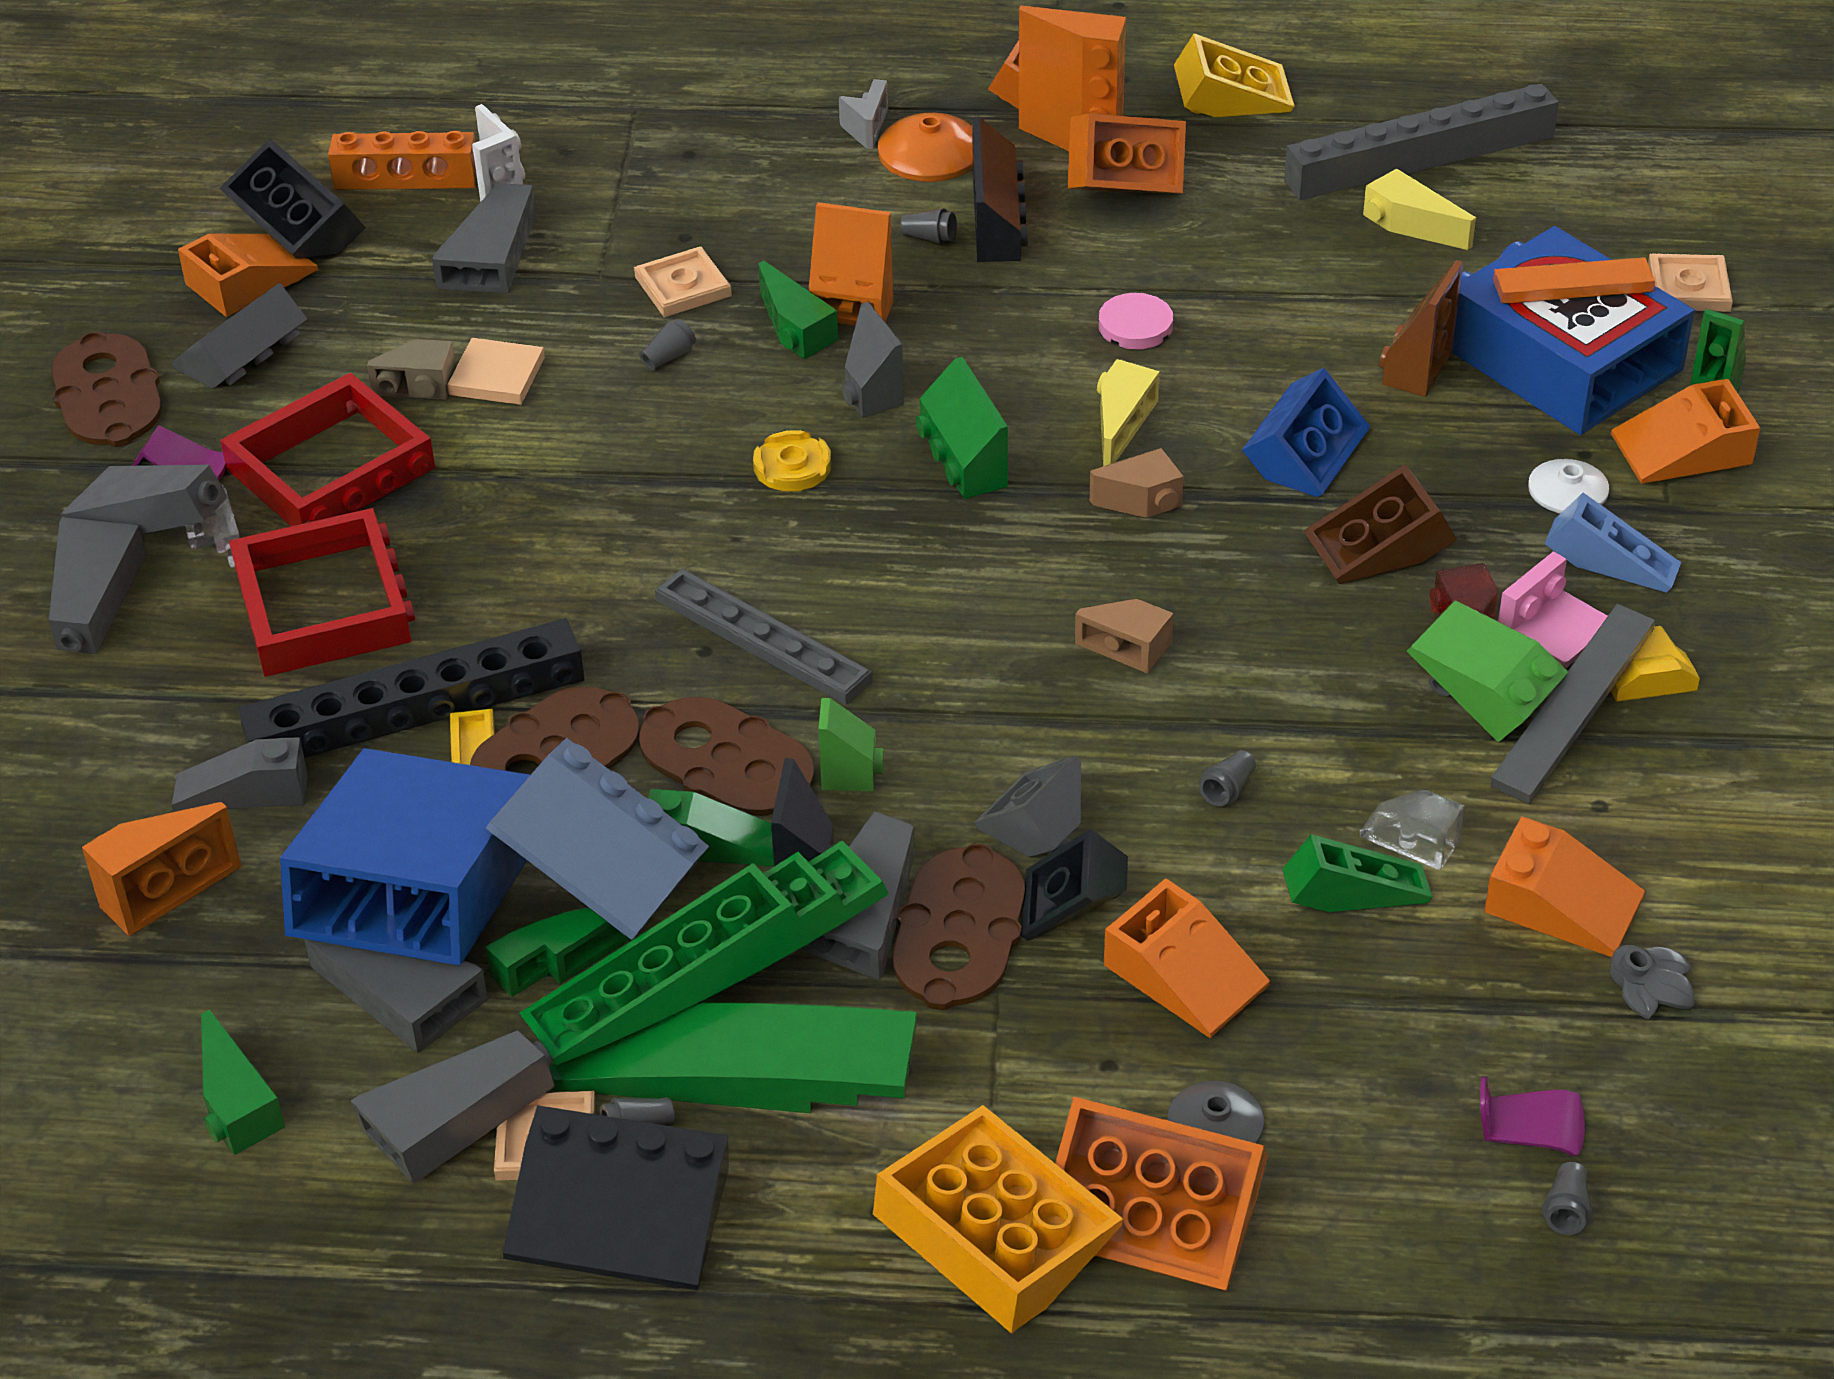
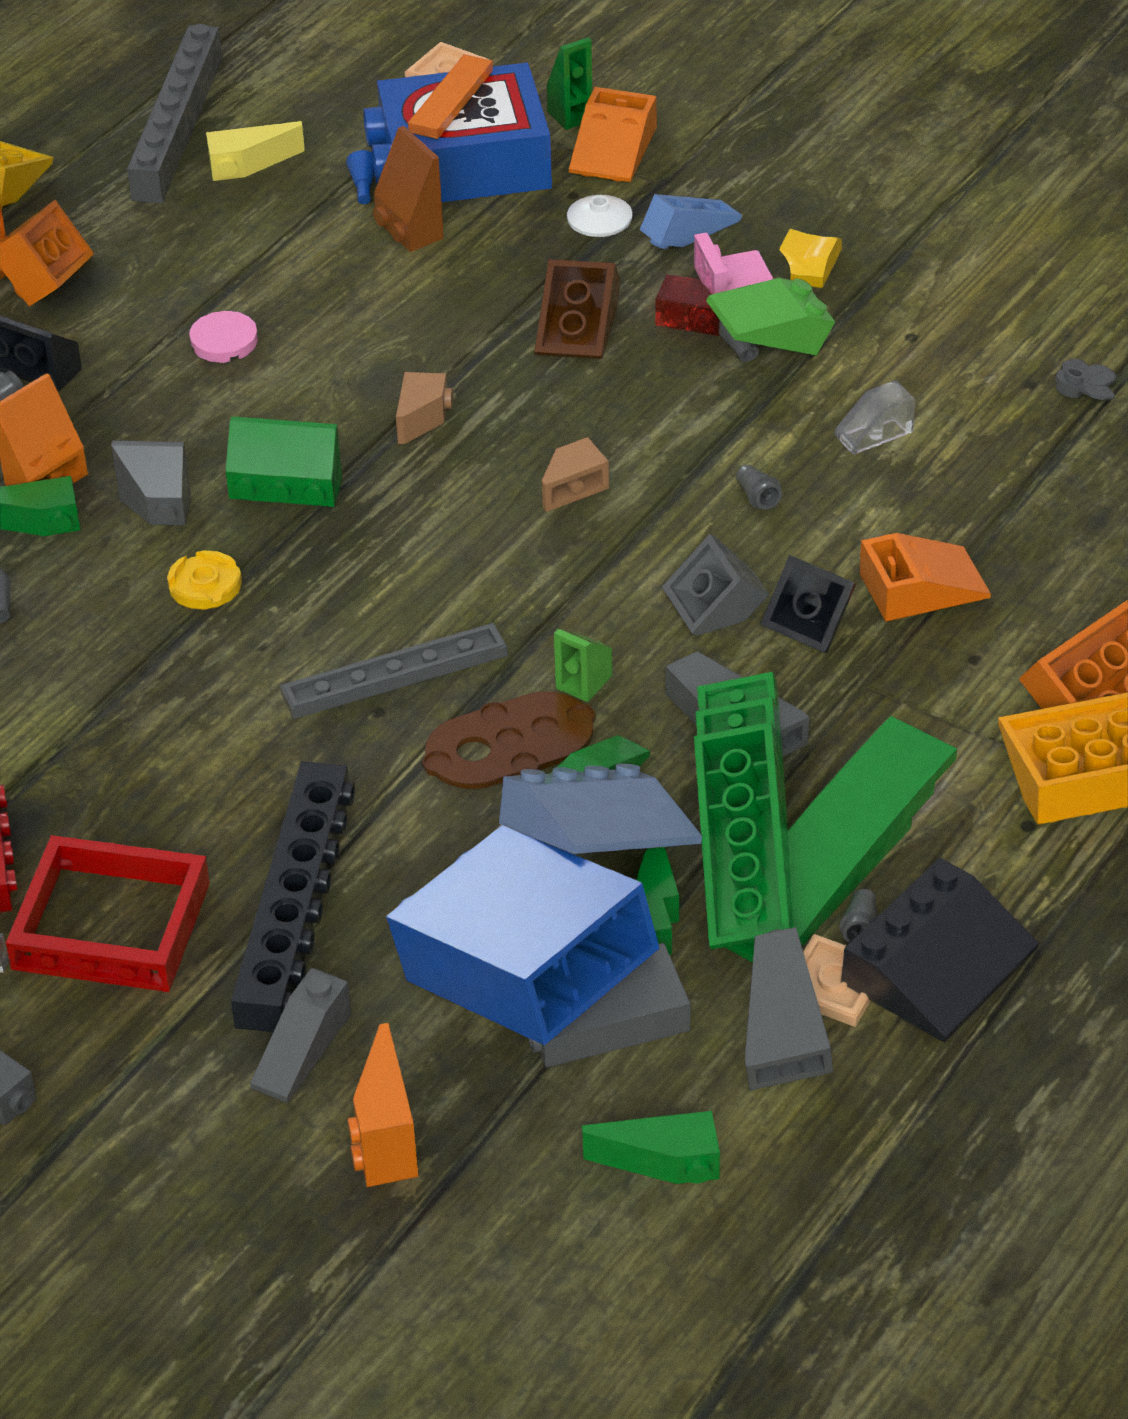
camera: 60 degrees left, 0 degrees up
yellow tile [450,709,495,765] -> none
reddish brown piece [470,687,639,771] -> none
black slope [771,758,836,867] -> none
reddish brown piece [893,843,1025,1010] -> none
light yellow slope [1097,359,1159,466] -> none
dark grey dish [1168,1081,1264,1143] -> none
blue slope [1242,367,1370,497] -> none
green slope [1282,834,1433,912] -> none
orange slope [1484,816,1645,957] -> none
dark grey tile [1491,604,1655,805] -> none

